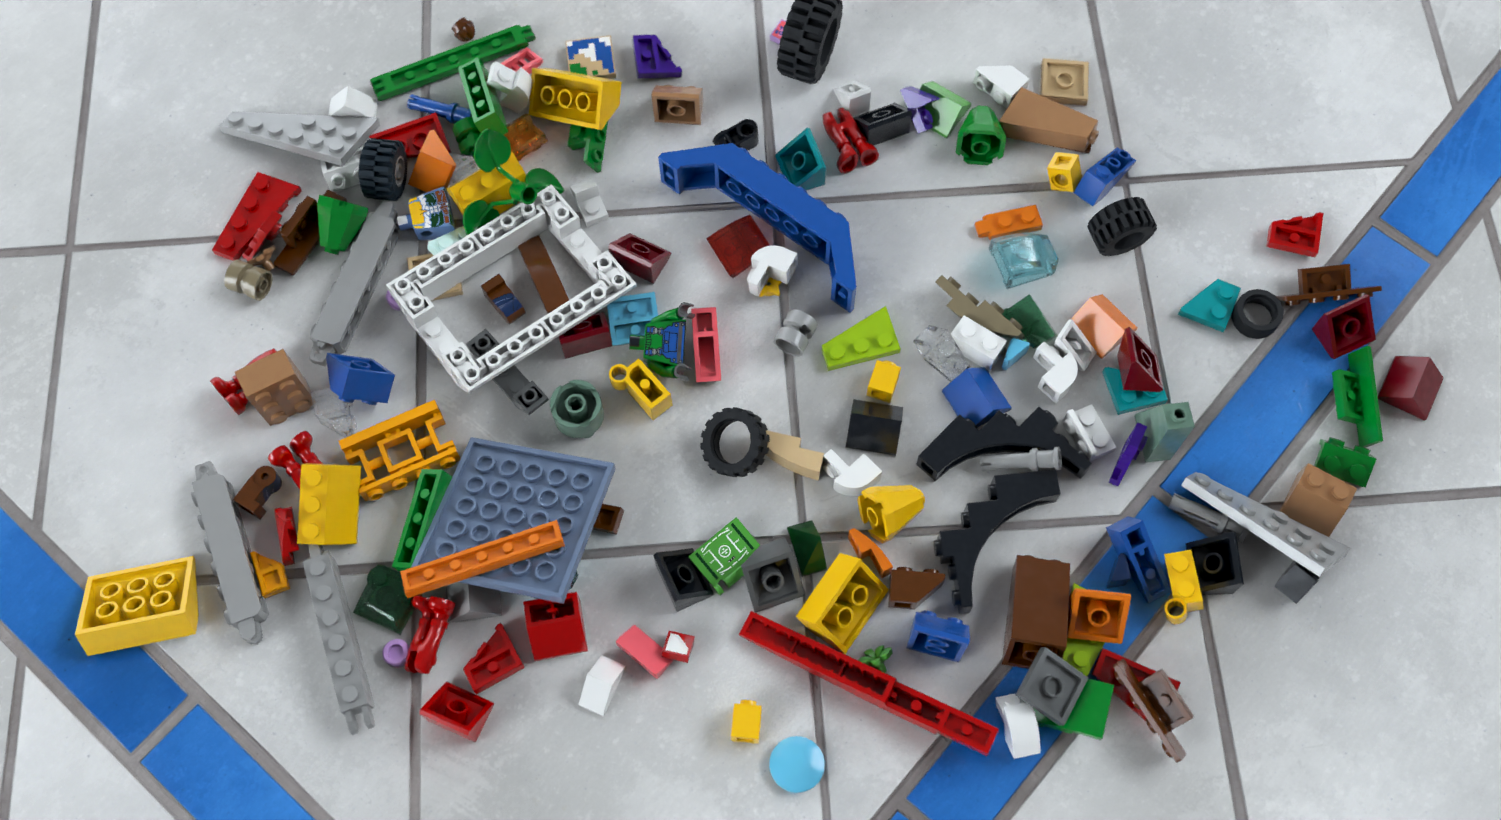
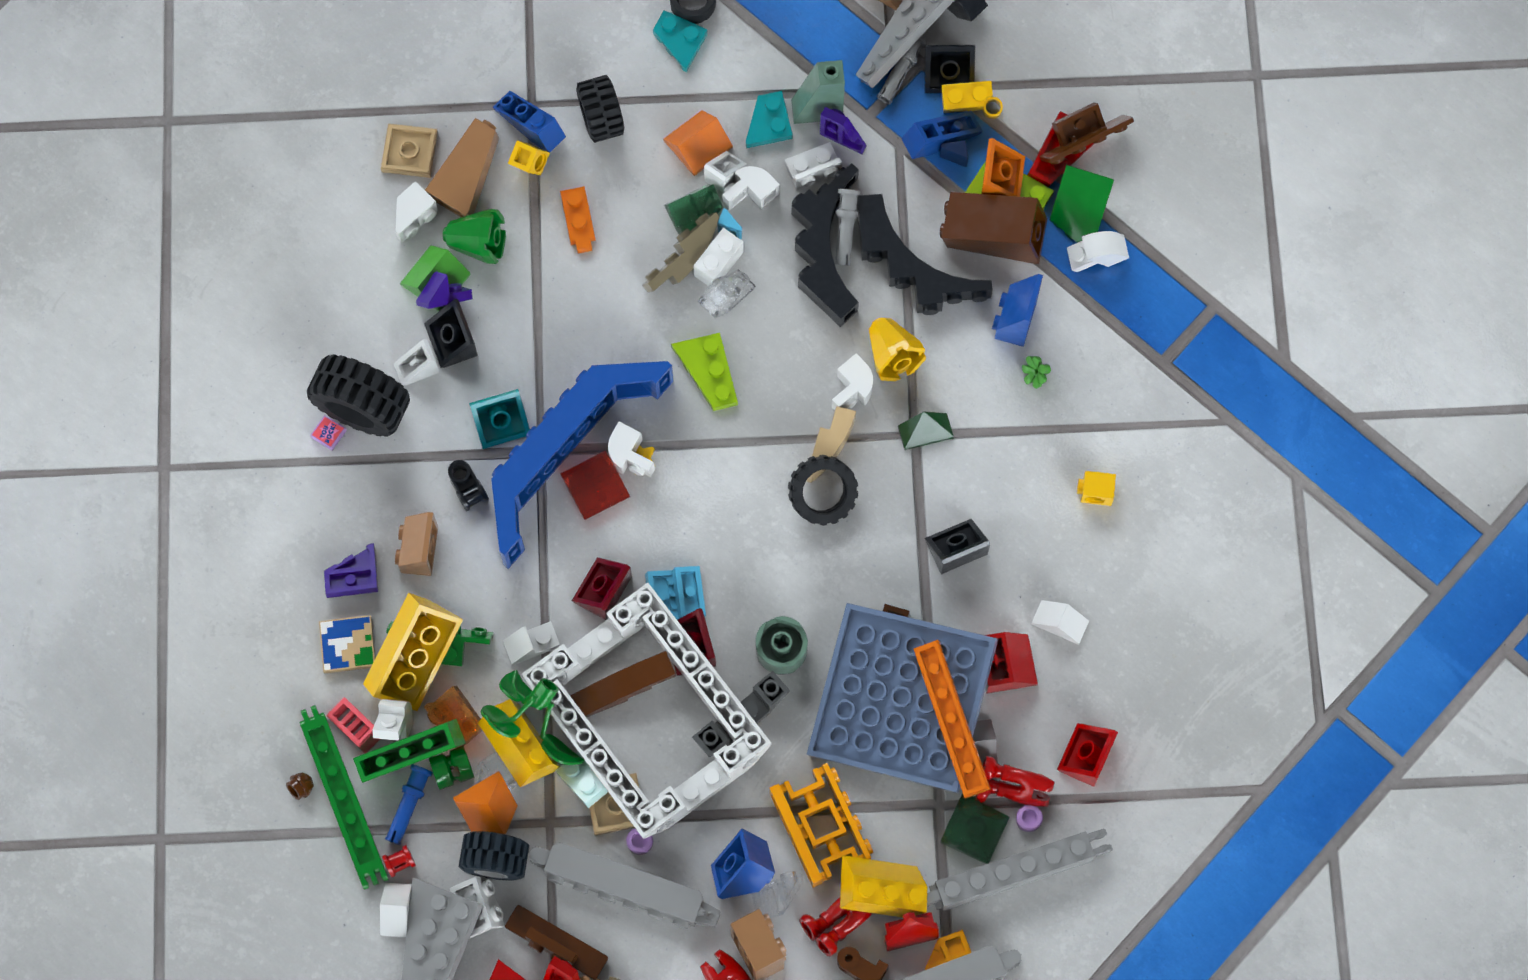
camera: 90 degrees left, 5 degrees up
green cone [317,195,369,255] -> none
red wing [369,113,452,158] -> none
green brick [392,469,452,572] -> none
torso [397,186,456,240] -> none
red wing [463,623,525,695] -> none
reddish brown leg [481,274,526,324] -> none
yellow hinge [609,358,673,420] -> none
coral slope [615,624,673,679] -> none
torso [629,302,695,381] -> none
red tile [662,631,695,663] -> none
bright green piece [688,517,760,595] -> none
coral slope [691,307,721,383] -> none
red slope [739,611,999,756] -> none
dark grey slope [741,537,805,613] -> none
medium azure dish [769,736,825,793] -> none
light grey wheel [774,309,818,357] -> none
yellow slope [795,553,889,654] -> none
red piece [822,107,879,174] -> none
black slope [846,399,903,456] -> none
orange slope [848,528,893,578] -> none
yellow brick [866,360,901,403] -> none
reddish brown slope [888,567,945,609] -> none
blue slope [942,367,1012,427] -> none
clear light blue slope [989,232,1059,289] -> none
dark grey tile [1016,647,1088,726] -> none
dark red slope [1117,327,1163,392] -> none
none -> red bush [382,845,416,877]

